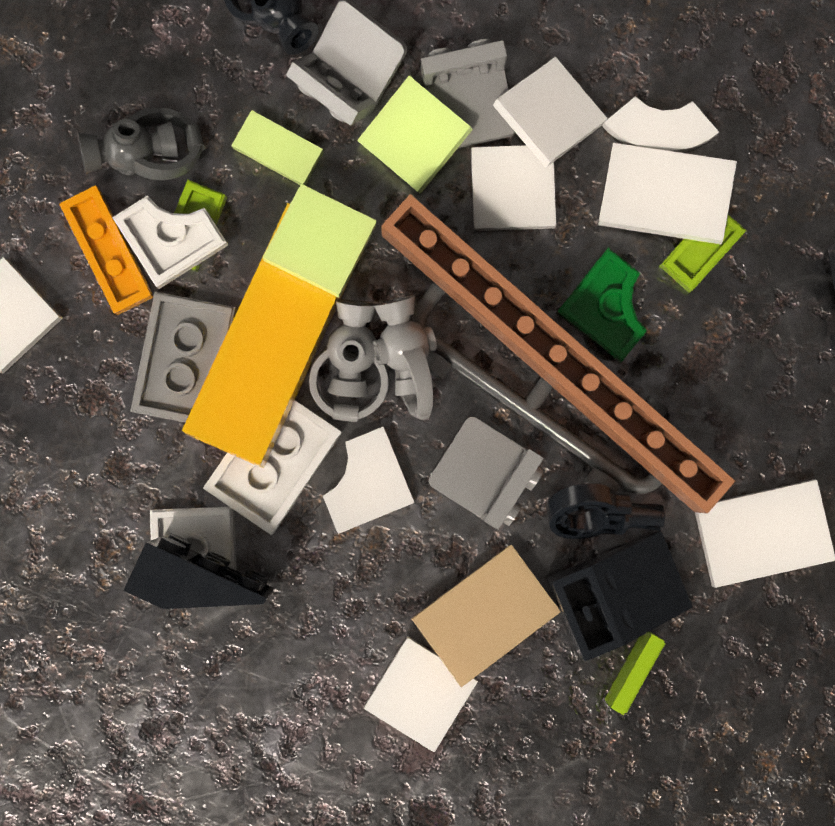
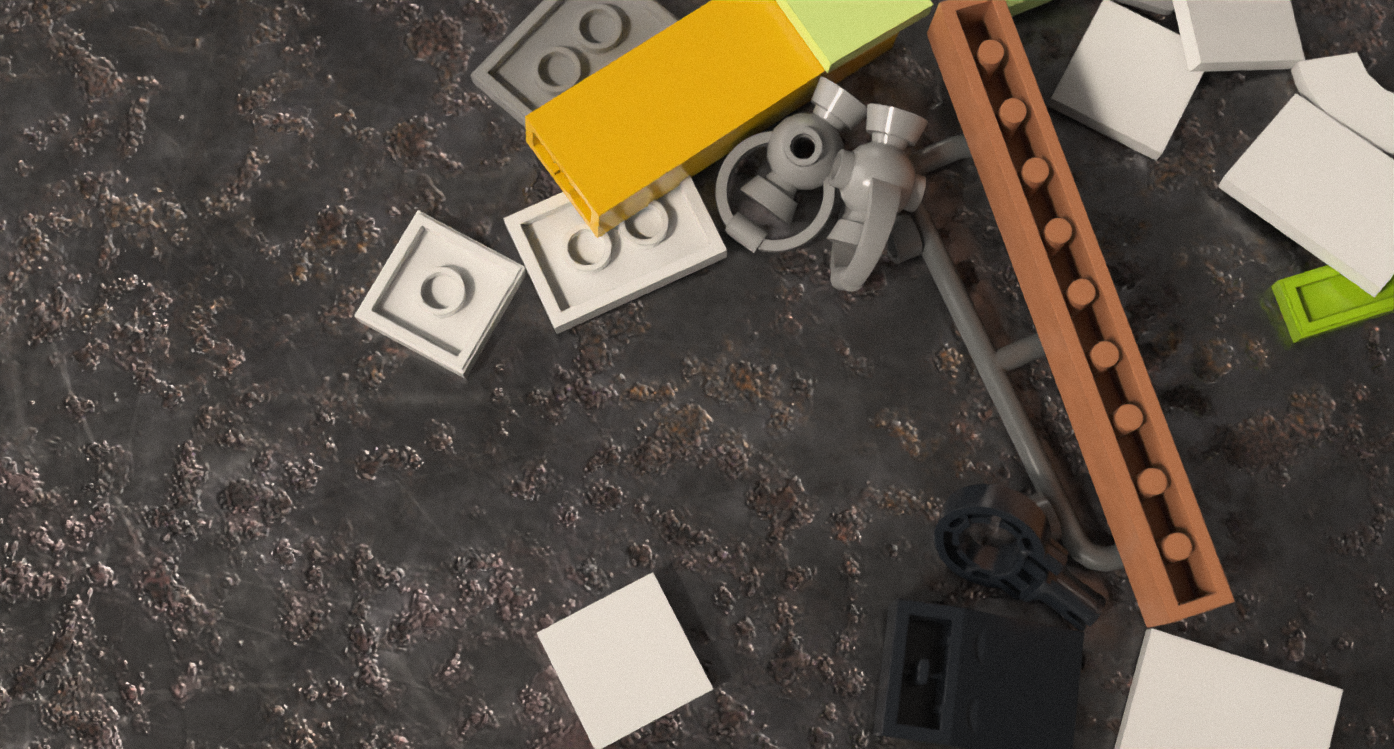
camera: 30 degrees right, 10 degrees down
black slope [123,533,275,609] -> none
white tile [323,427,415,534] -> none
tan tile [411,544,561,688] -> none
light grey bracket [429,417,544,530] -> none
green tile [556,248,647,363] -> none

